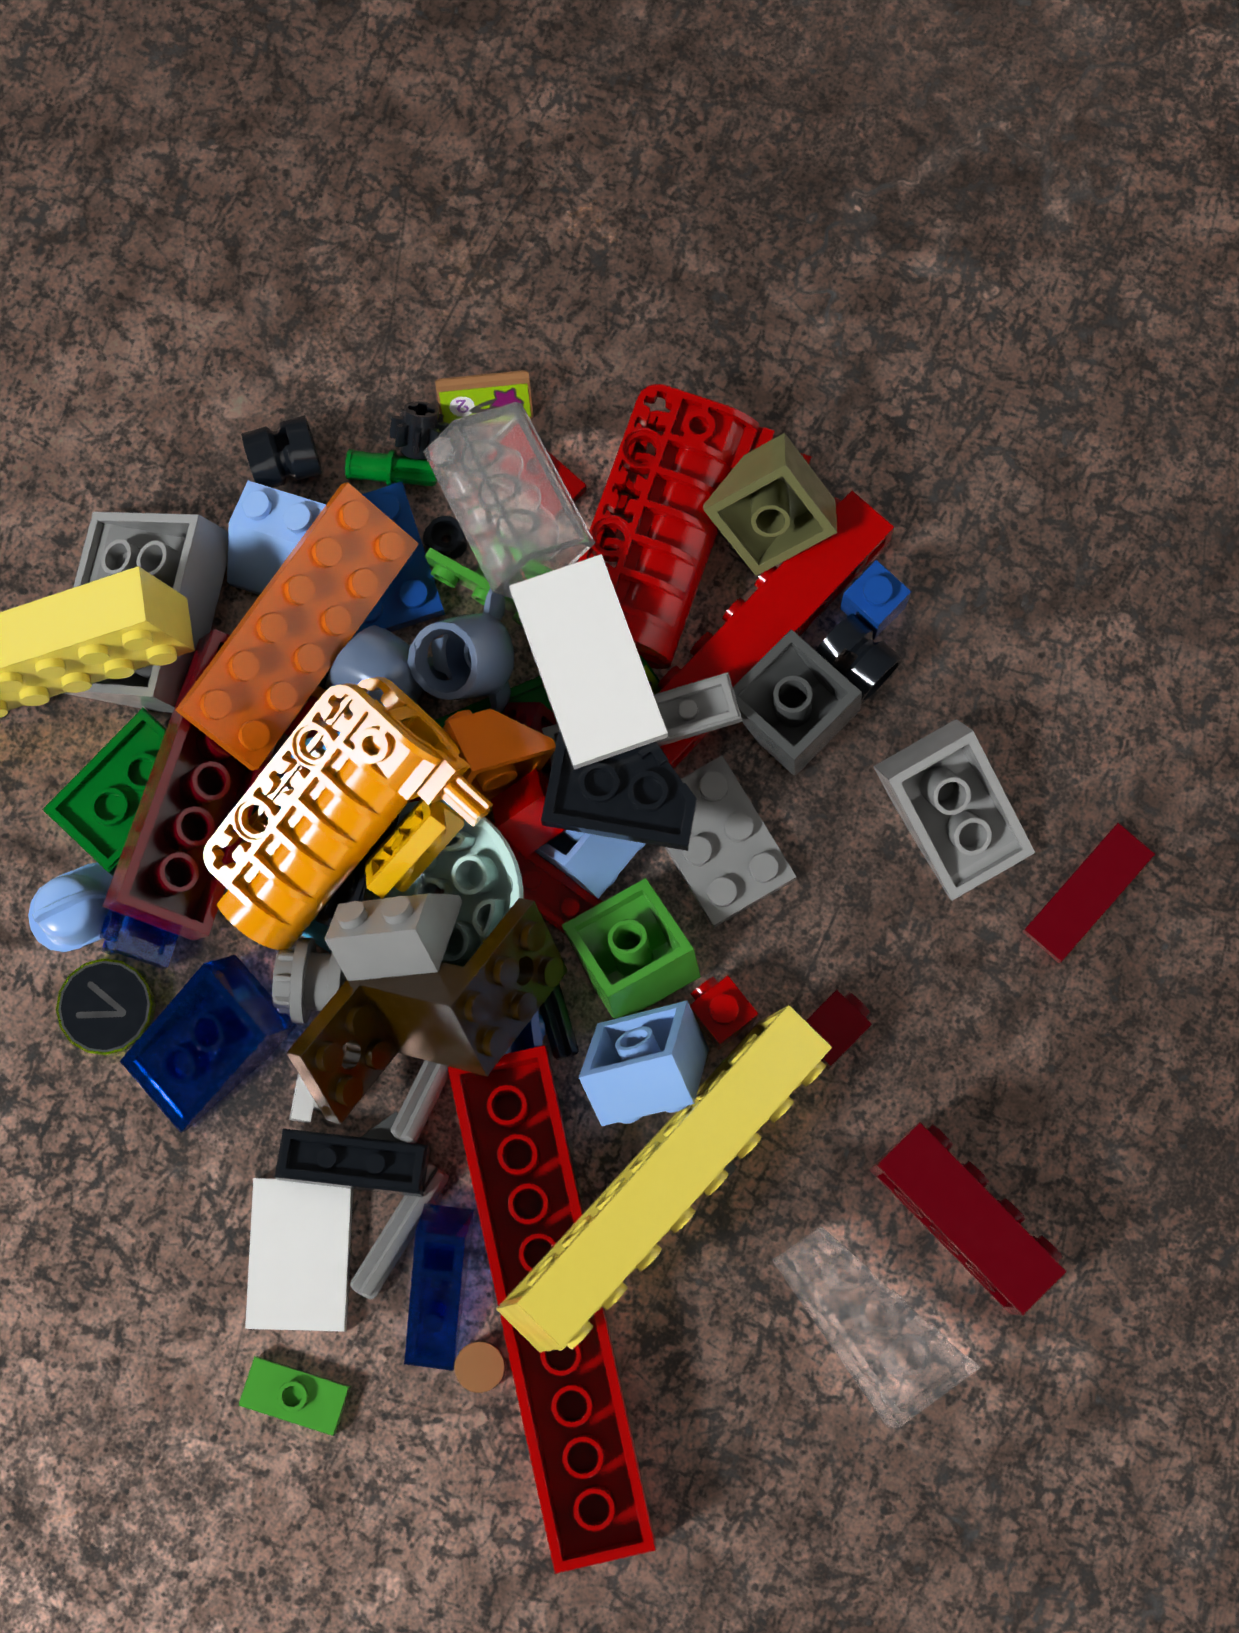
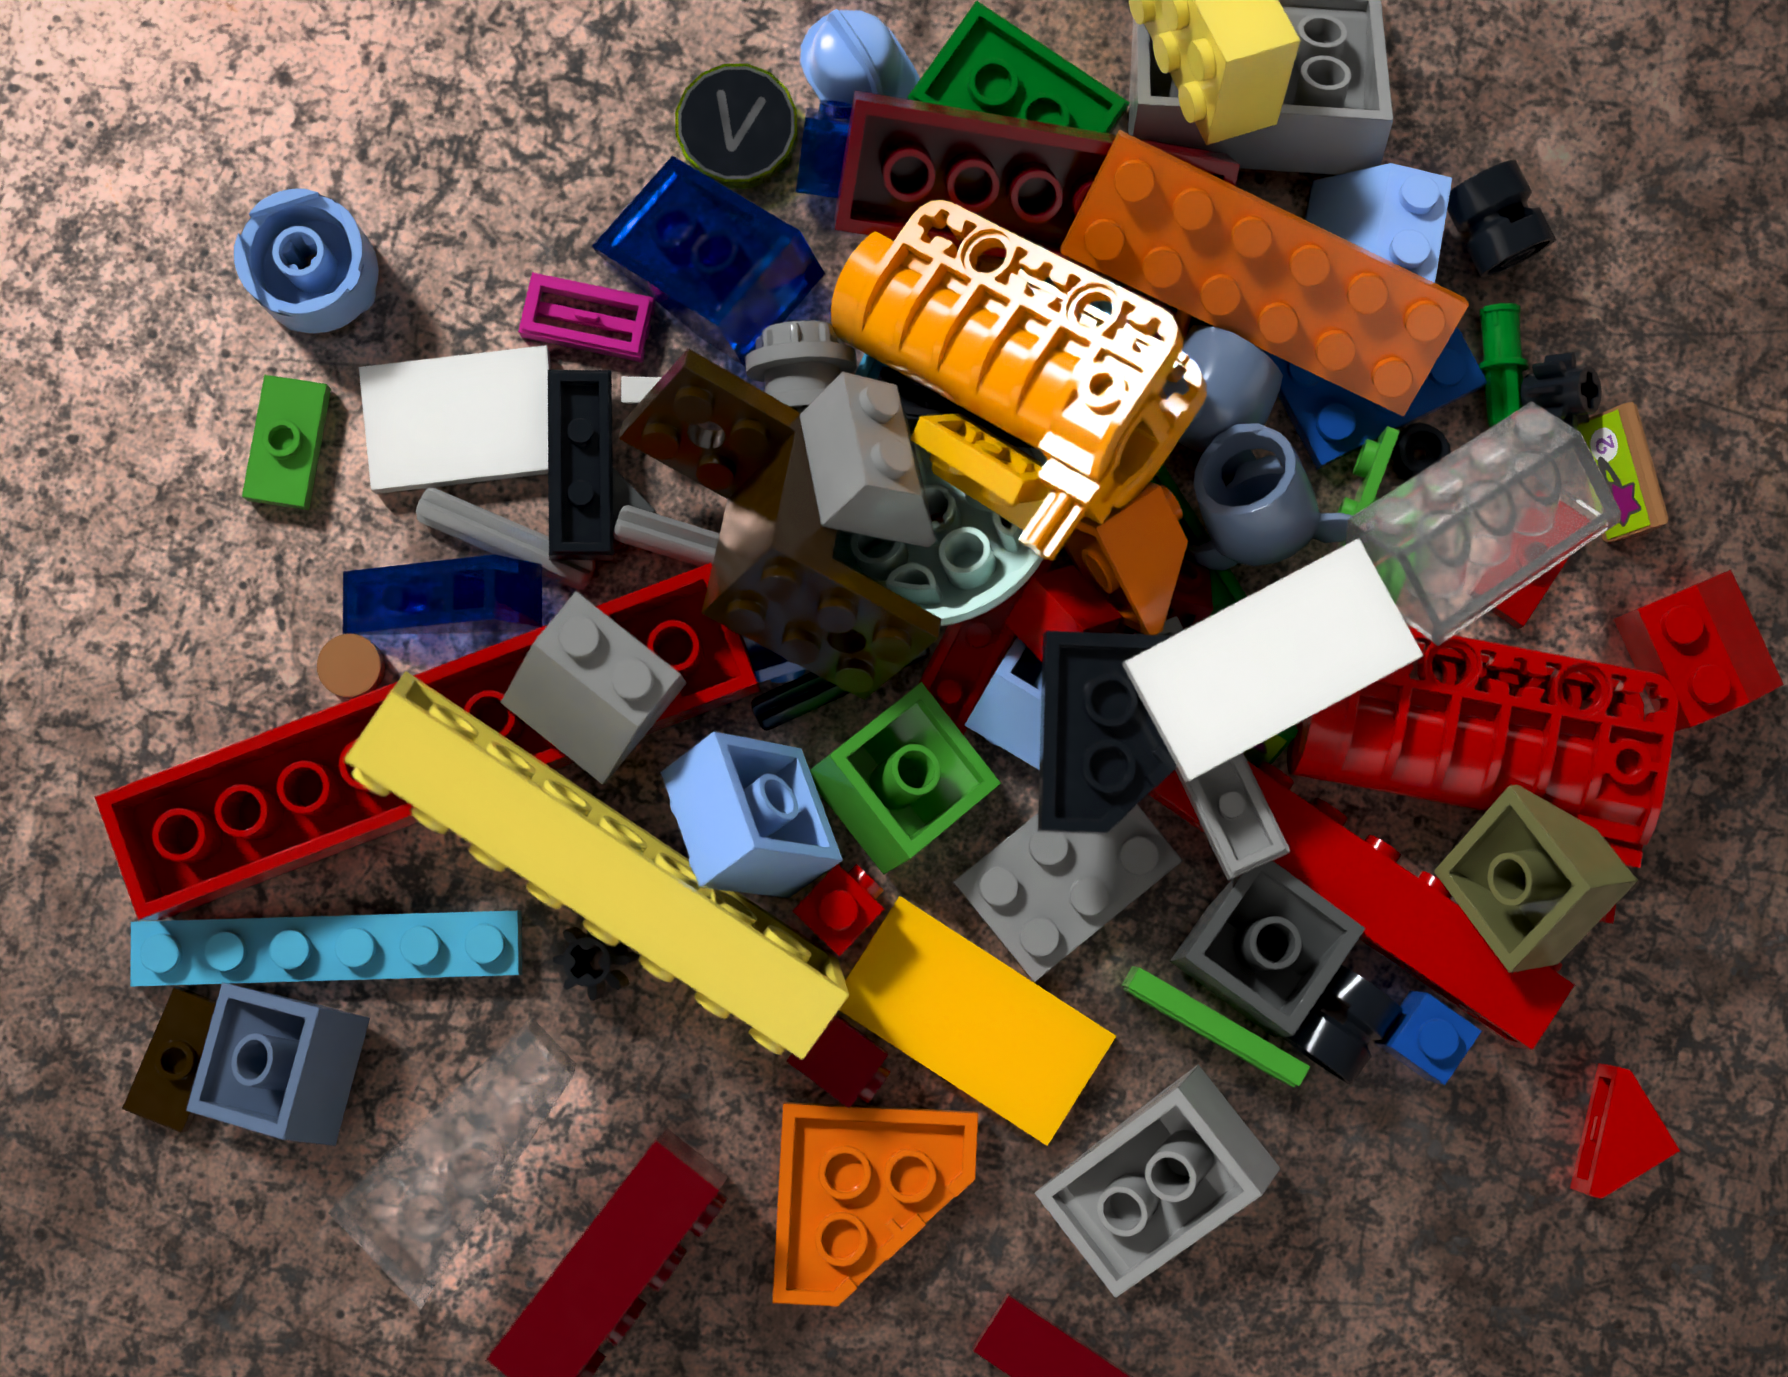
camera: 70 degrees right, 5 degrees up
none -> dark brown plate [122,987,217,1133]
none -> medium azure plate [130,910,522,987]
none -> sand blue slope [186,982,370,1146]
none -> light blue brick [234,188,378,333]
none -> light grey slope [501,591,687,785]
none -> dark pink tile [518,272,656,363]
none -> black gear [553,927,639,1000]
none -> orange plate [772,1102,978,1306]
none -> yellow tile [839,896,1116,1146]
none -> bright green tile [1121,966,1310,1087]
none -> red slope [1570,1063,1680,1199]
none -> red slope [1613,570,1784,732]

